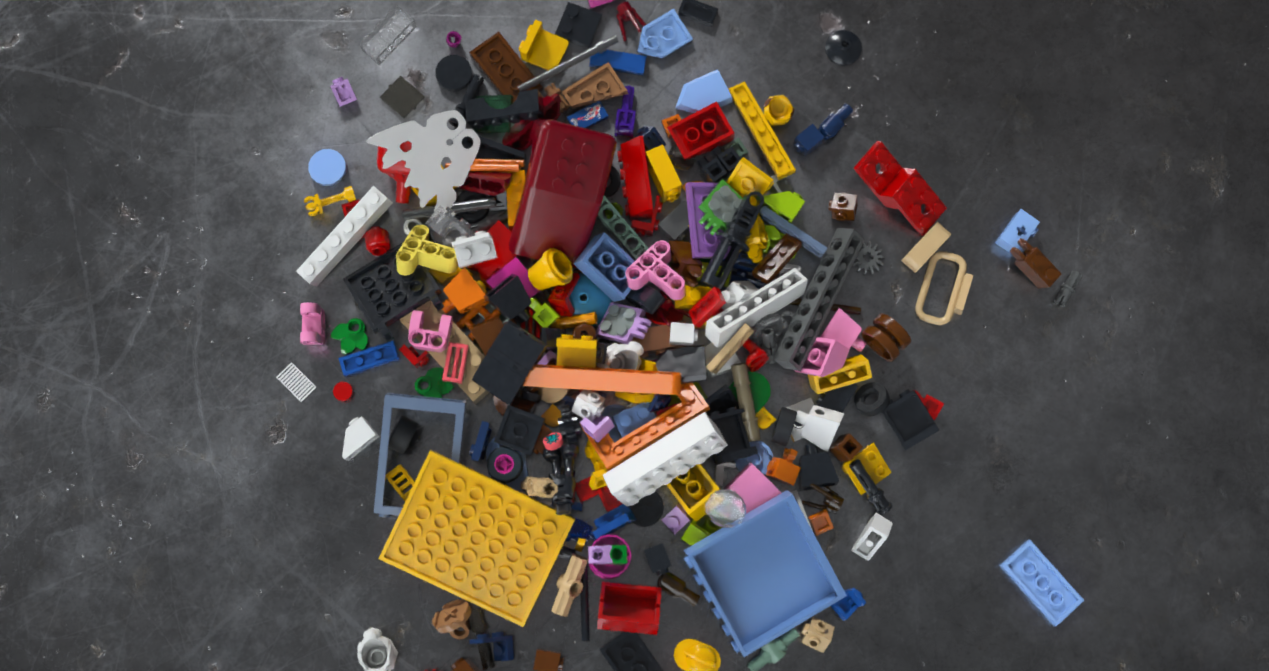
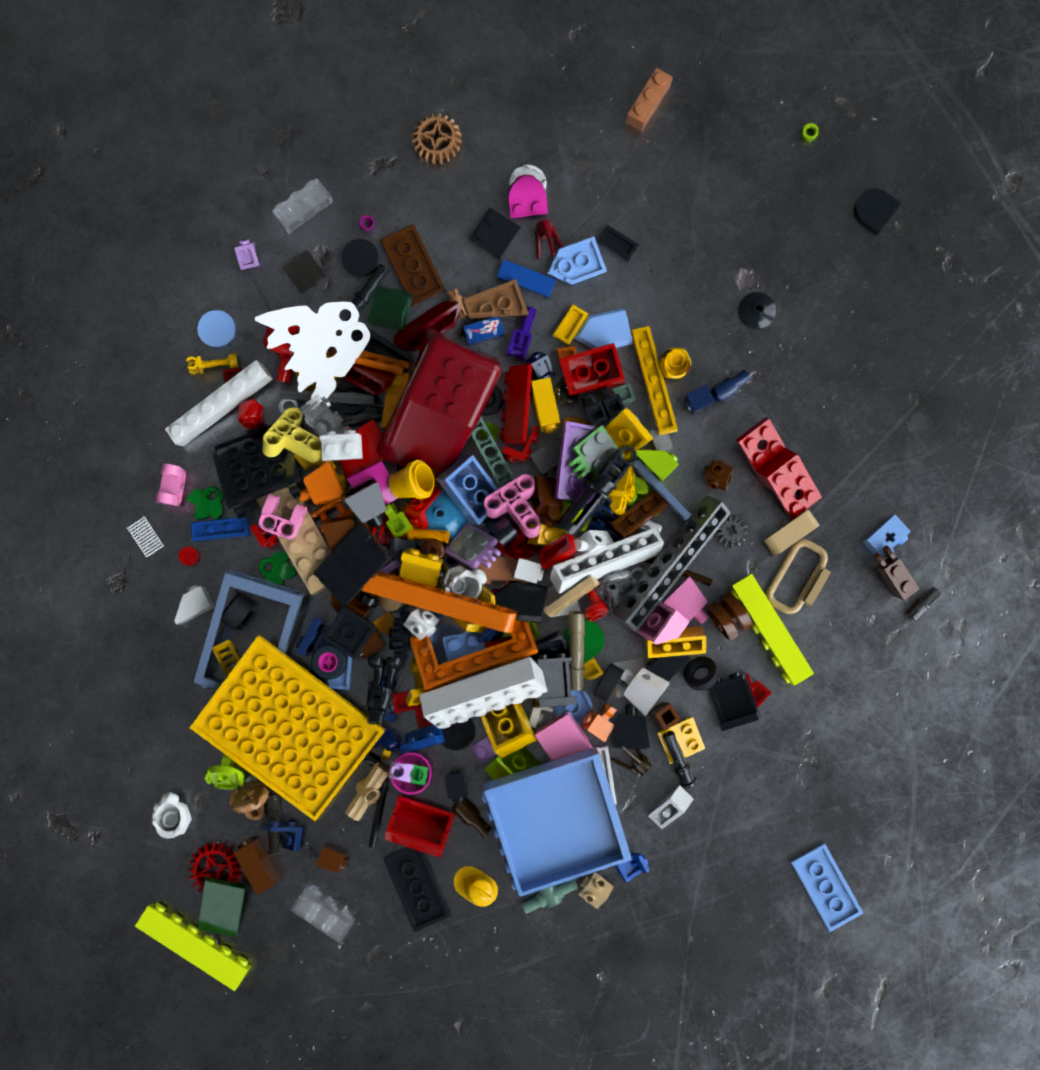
camera: 15 degrees right, 5 degrees up
coral tile [442,342,469,384] -> none
black arch [465,89,544,129] -> none
dark grey bar [518,35,619,92] -> none
yellow bracket [519,19,569,71] -> none
tan piece [521,476,558,498] -> none
coral tile [543,432,564,450] -> none
lavender panel [580,415,615,443] -> none
clear tile [705,489,746,528] -> none
orange tile [808,509,834,536] -> none
none -> lime tile [204,754,244,790]
none -> yellow tile [553,304,589,346]
none -> neon yellow brick [730,574,814,686]

